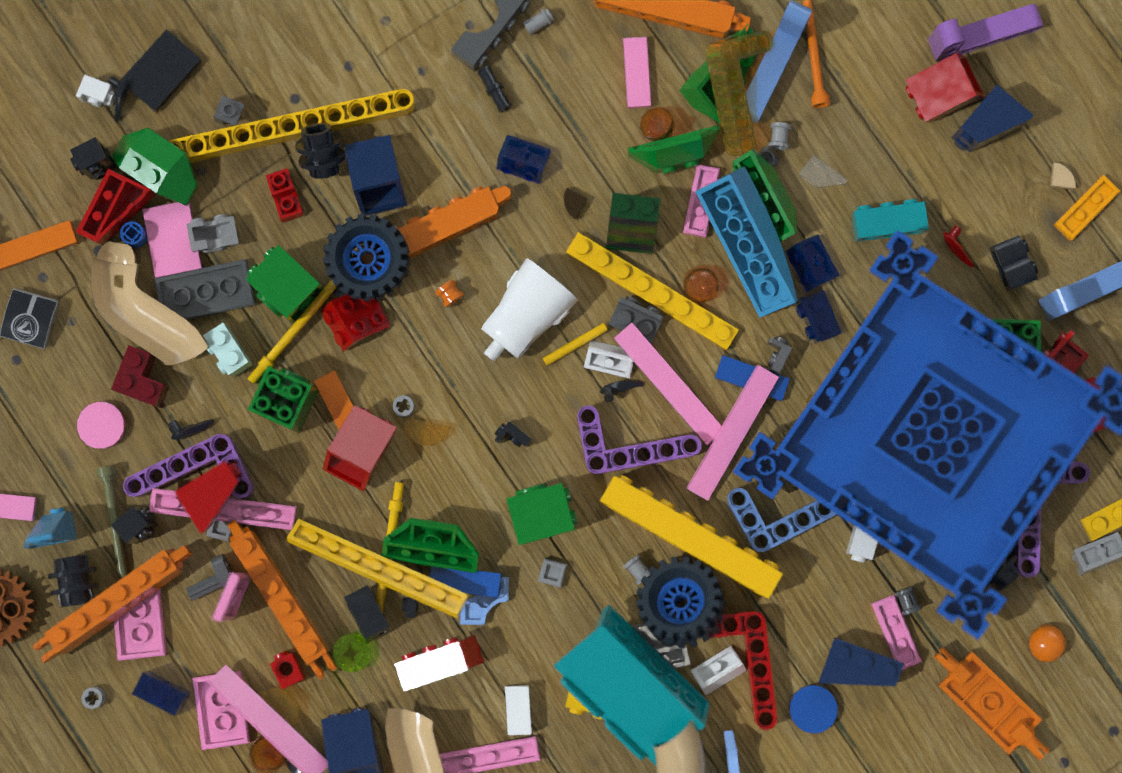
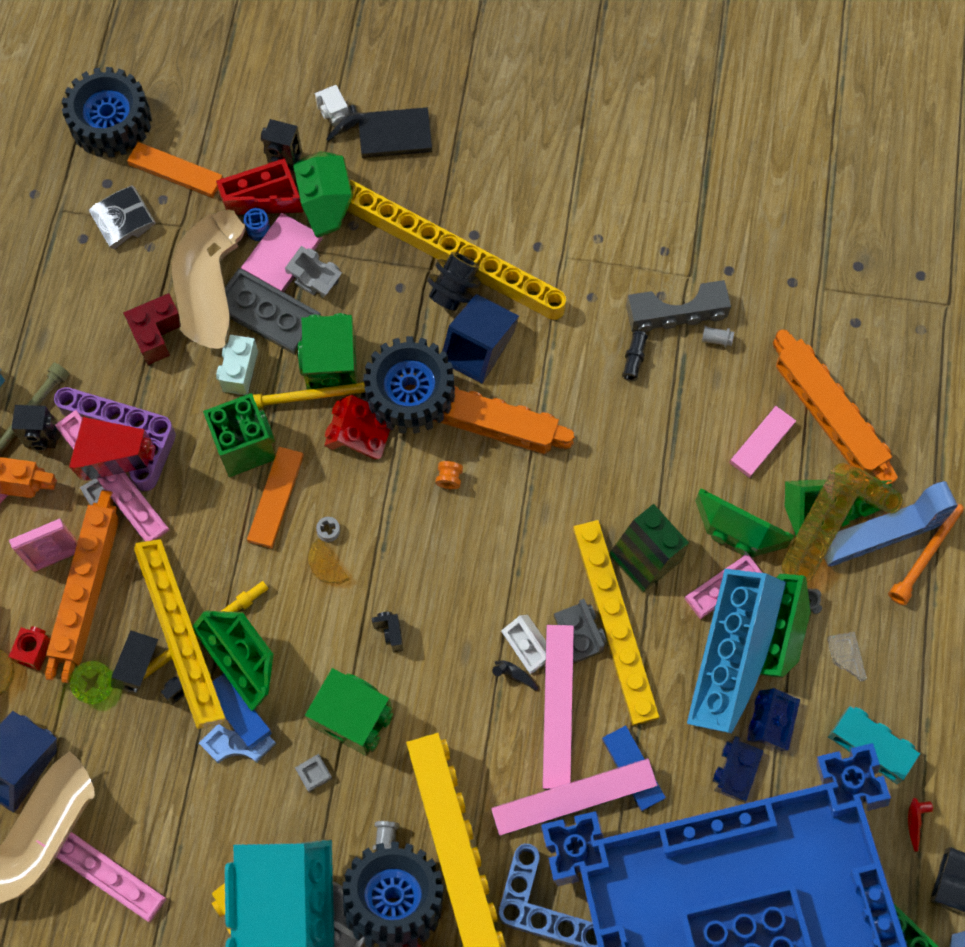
camera: 40 degrees right, 15 degrees down
bright pink tile [77,402,126,449] -> none
black bar [168,419,214,440] -> none
dark grey piece [186,554,234,601] -> none
flat silver bracket [214,95,244,126] -> none
red slope [265,168,304,223] -> none
slope [322,405,397,492] -> none
wedge [395,635,484,691] -> none
white torso [481,258,578,362] -> none
clear blue bracket [496,135,551,184] -> none
white slope [505,685,532,735] -> none
yellow bar [542,323,608,366] -> none
dark brown tile [564,188,587,220] -> none
medium lavender beam [577,406,701,475] -> none
clear orange hair [639,107,675,142] -> none
clear orange hair [683,266,719,303] -> none
flat silver bracket [767,336,792,374] -> none
light grey bush [768,122,792,150] -> none

